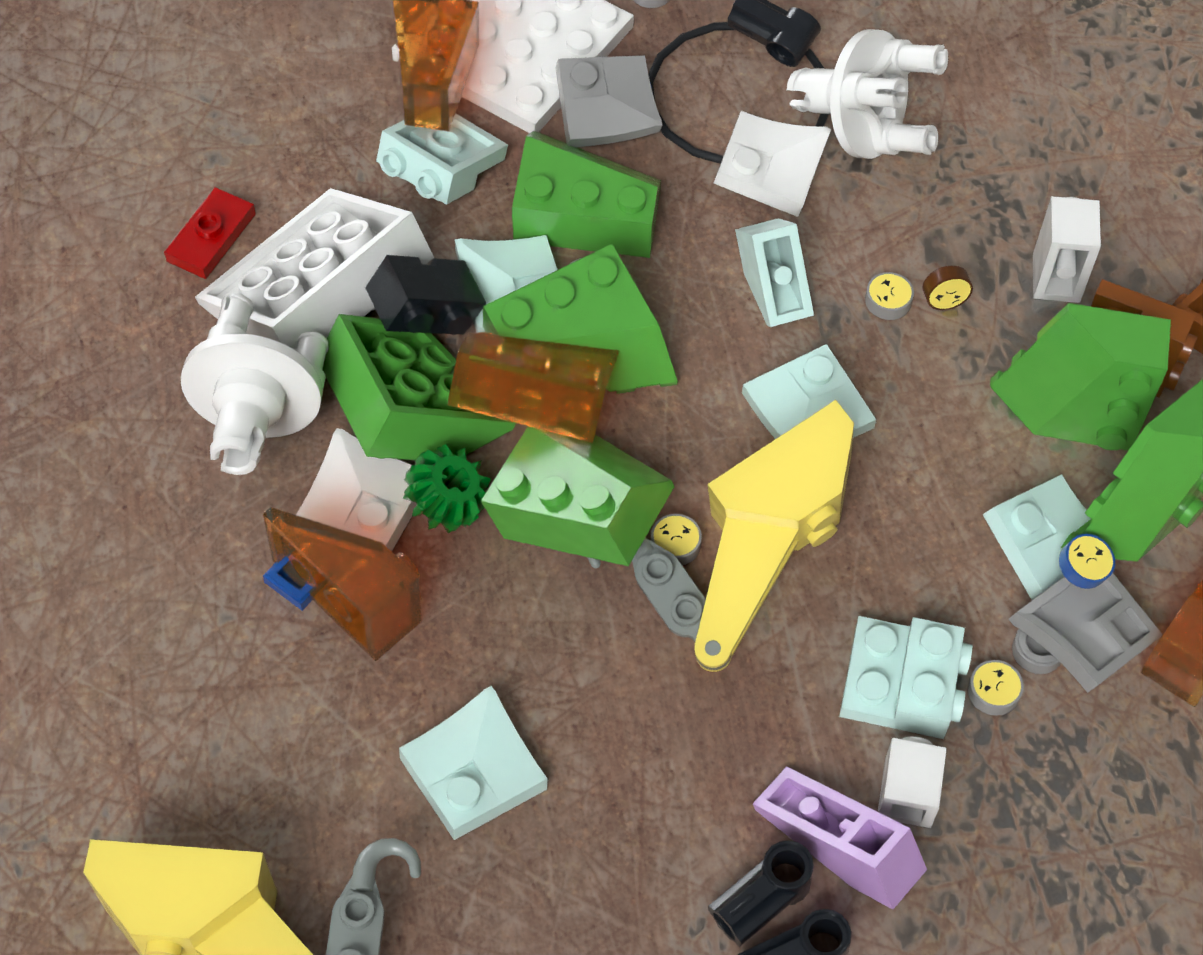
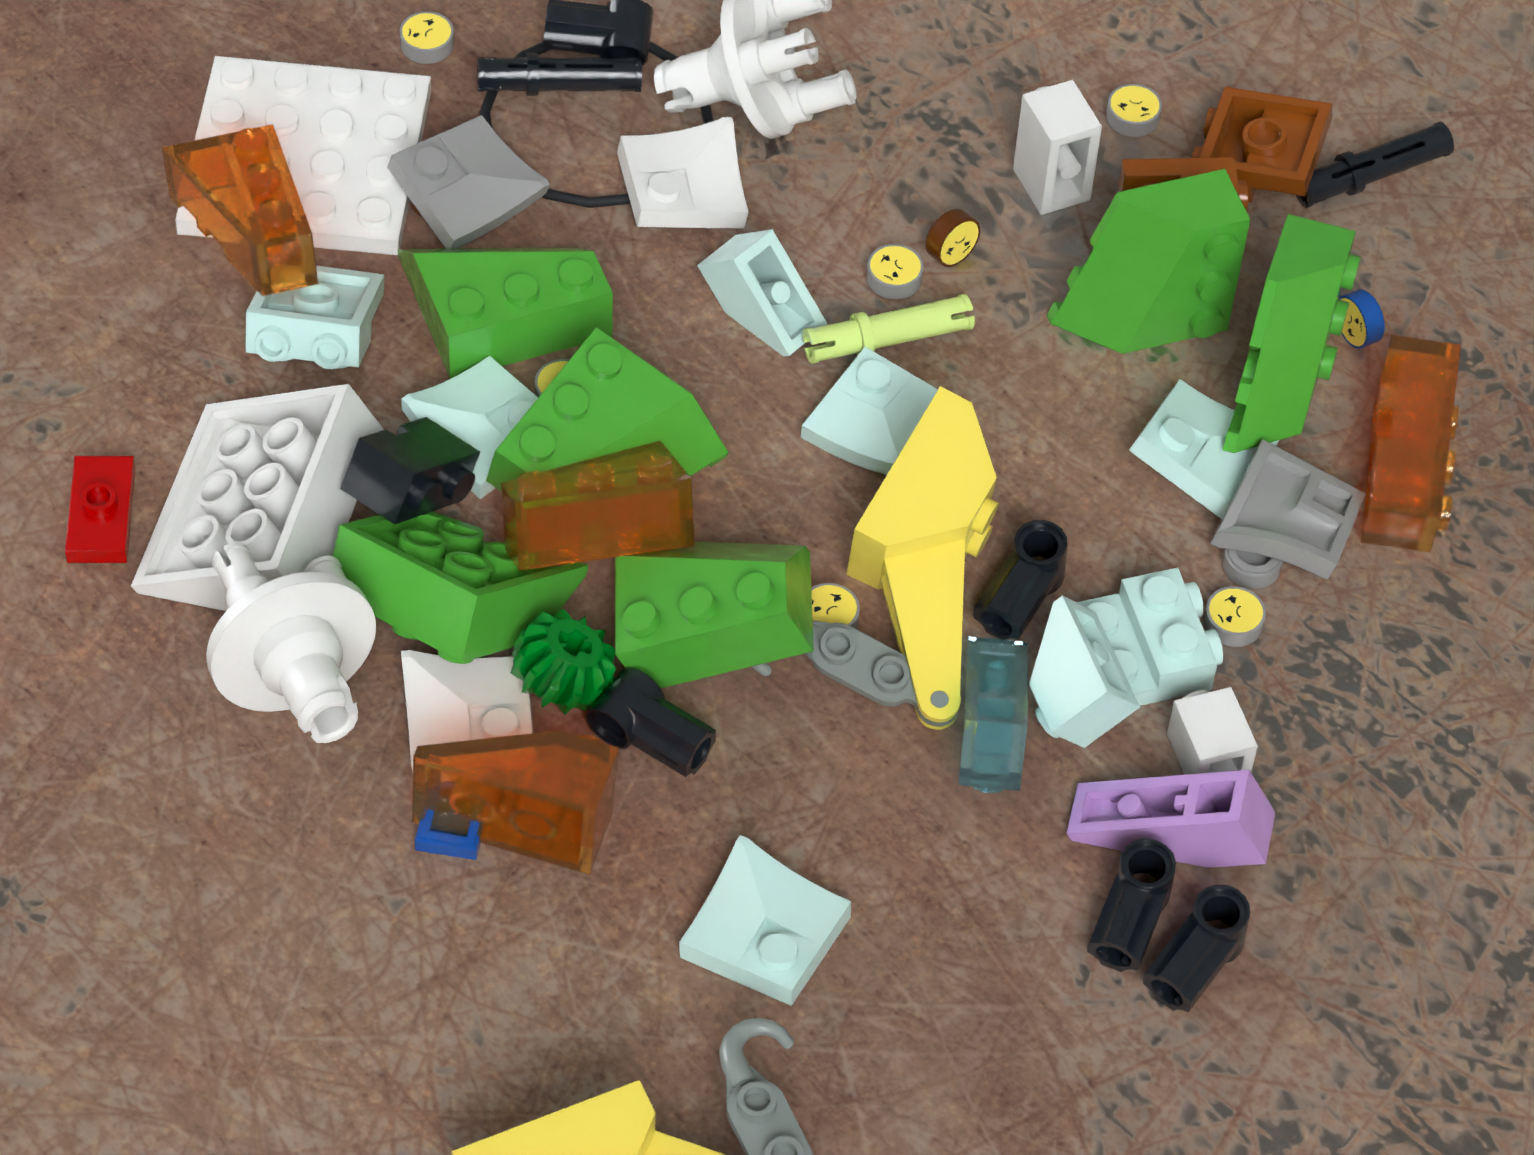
camera: 30 degrees left, 5 degrees down
tile [1059,534,1115,589] -> none
none -> black pin [477,53,642,96]
none -> black piece [585,667,716,777]
none -> yellowish green pin [802,294,975,364]
none -> clear light blue slope [958,636,1028,793]
none -> black piece [973,520,1068,641]
none -> light aqua slope [1029,595,1140,748]
none -> tile [1106,84,1162,137]

